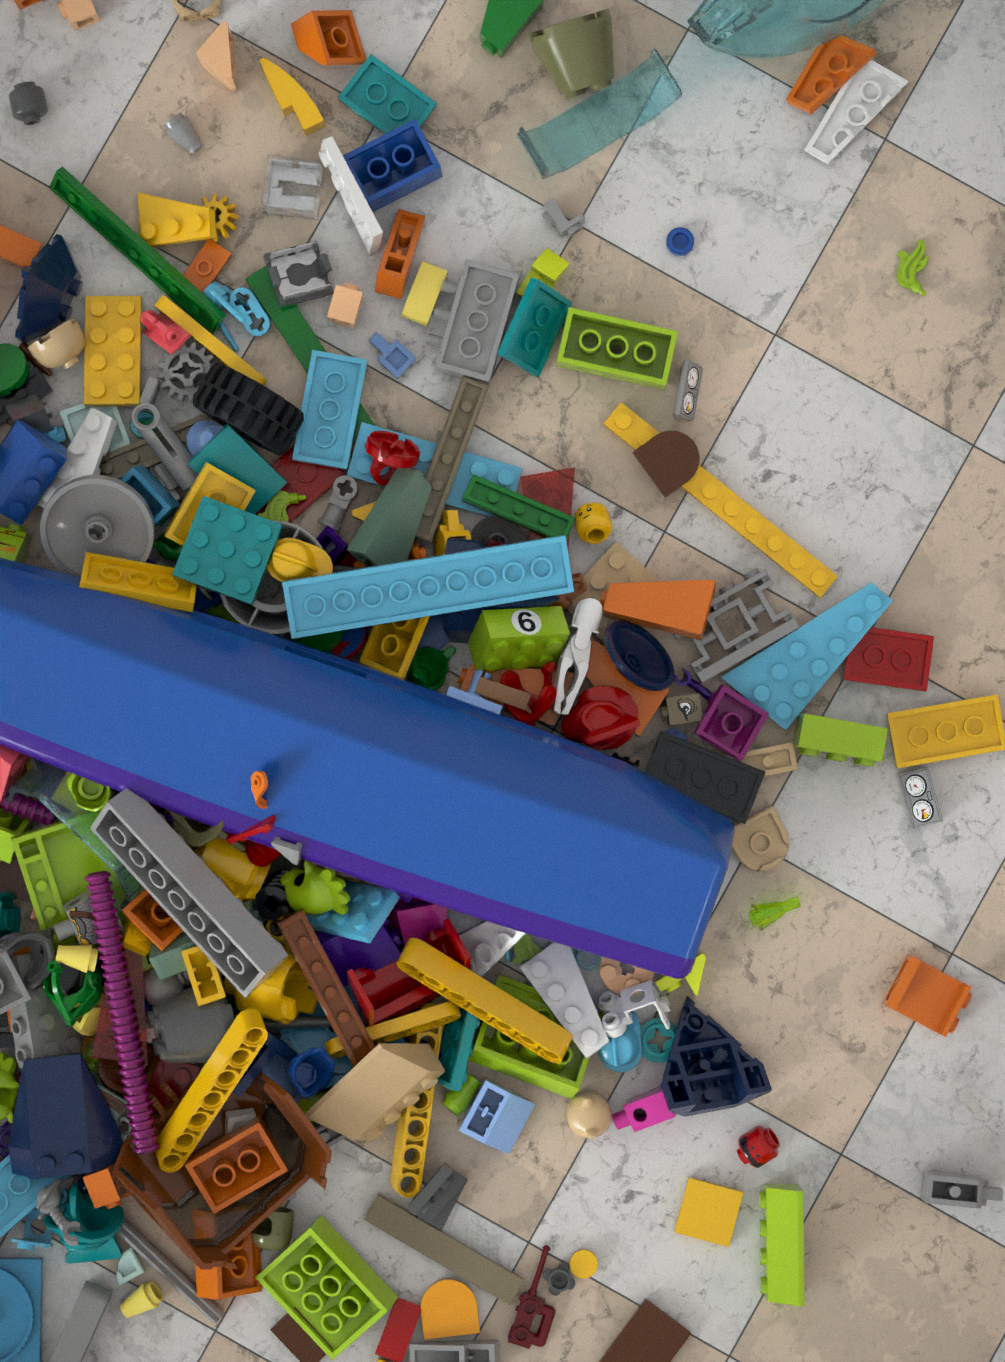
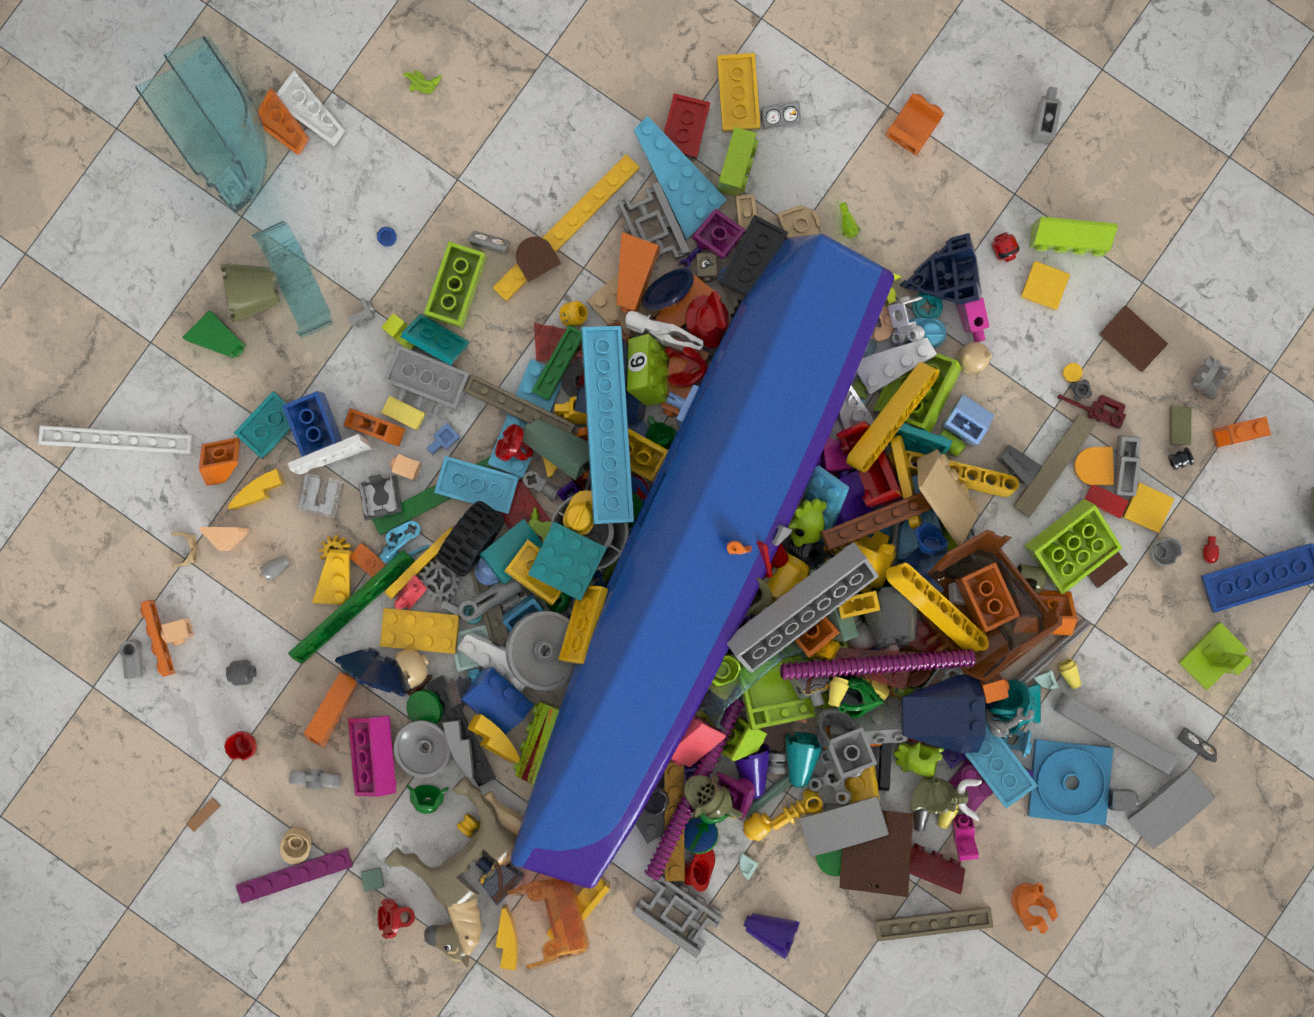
camera: 85 degrees left, 0 degrees up
medium nougat window [475,676,531,710] -> none

